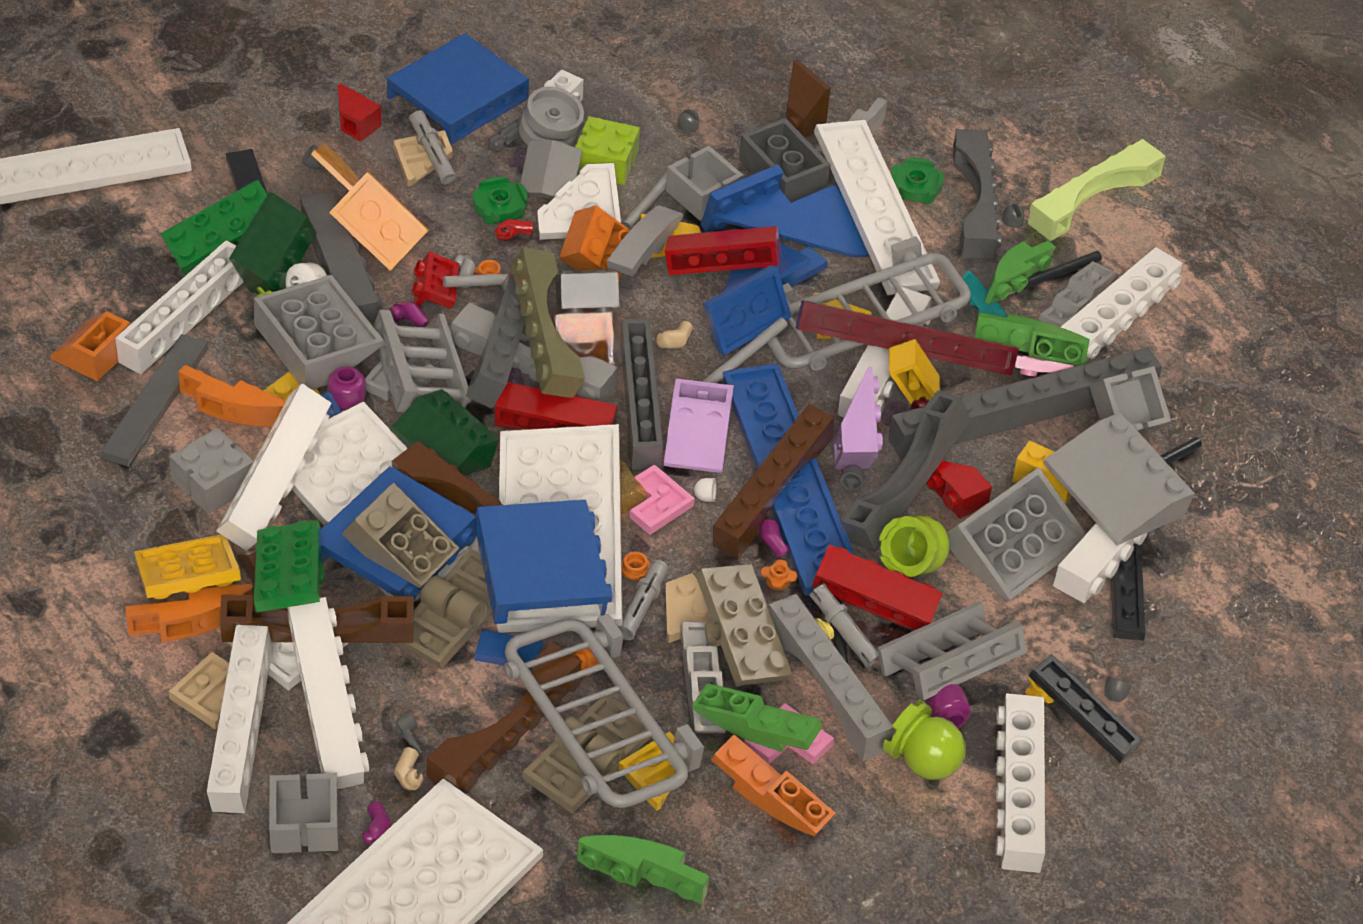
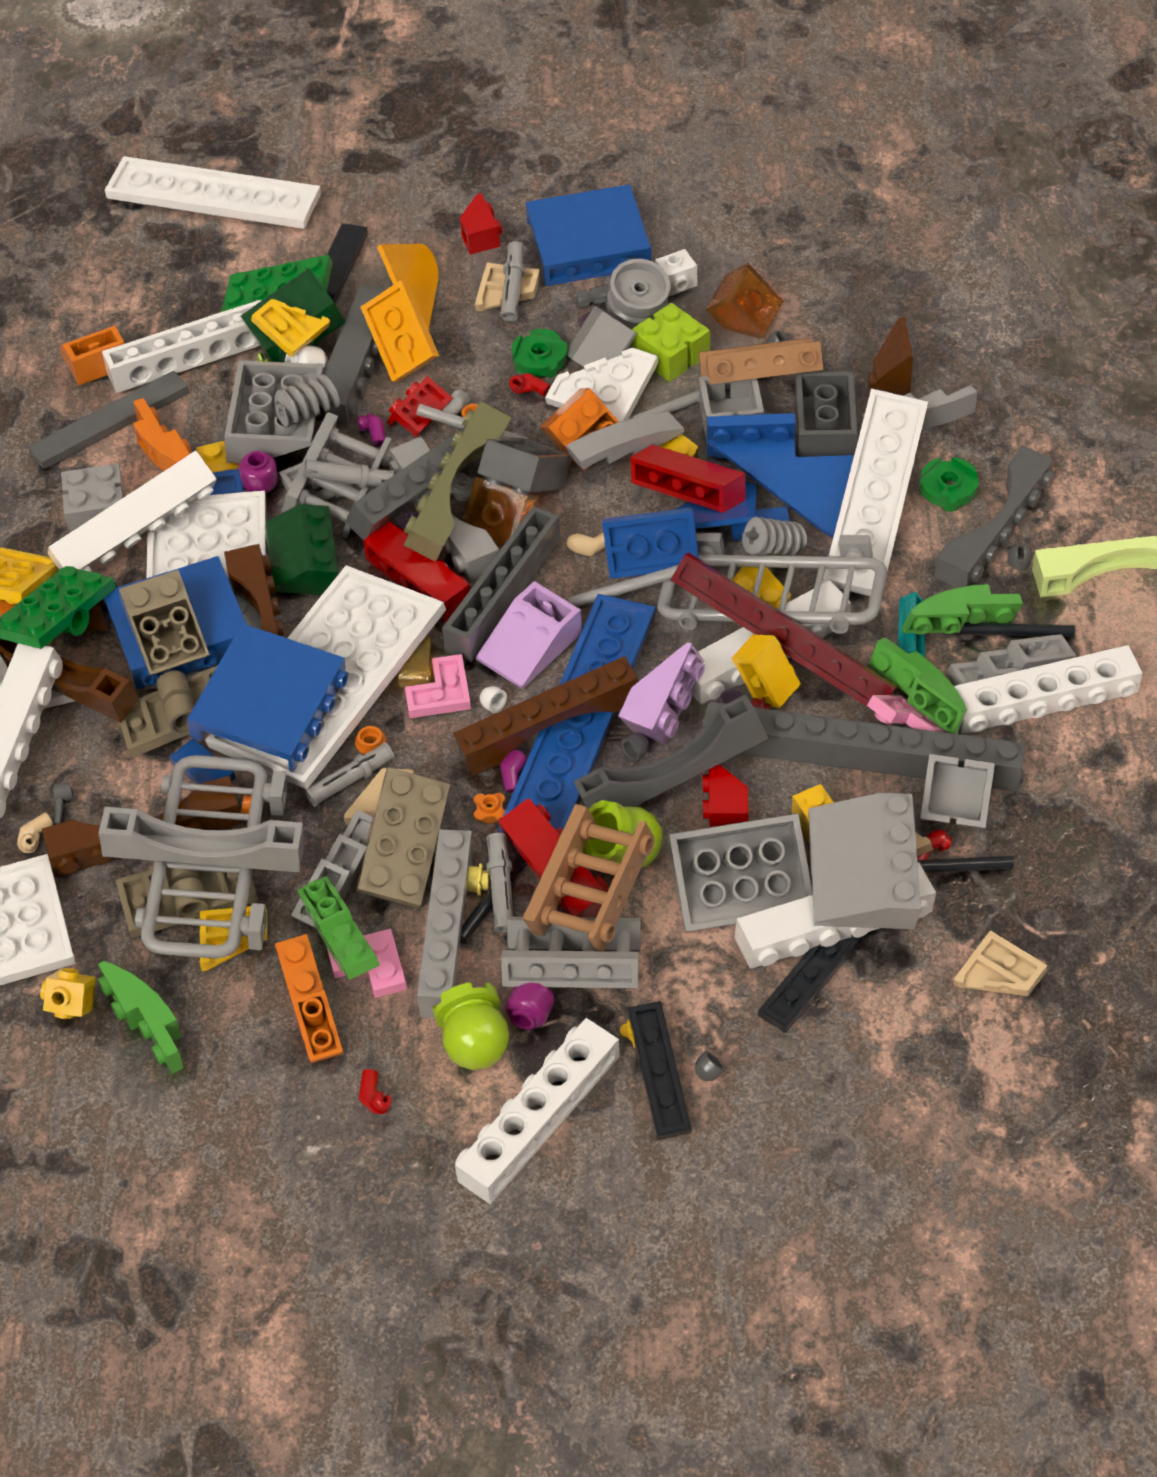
camera: 40 degrees right, 5 degrees up
none -> yellow brick [40,968,96,1019]
none -> light grey arch [99,807,304,872]
none -> yellow wing [251,299,330,358]
none -> light grey piece [274,374,340,426]
none -> light grey pin [303,459,394,488]
none -> red arm [358,1069,392,1115]
none -> medium nougat fence [522,804,655,951]
none -> medium nougat fence [698,338,823,384]
none -> clear orange slope [705,262,783,339]
none -> light grey piece [742,516,807,556]
none -> tan wing [953,930,1047,996]

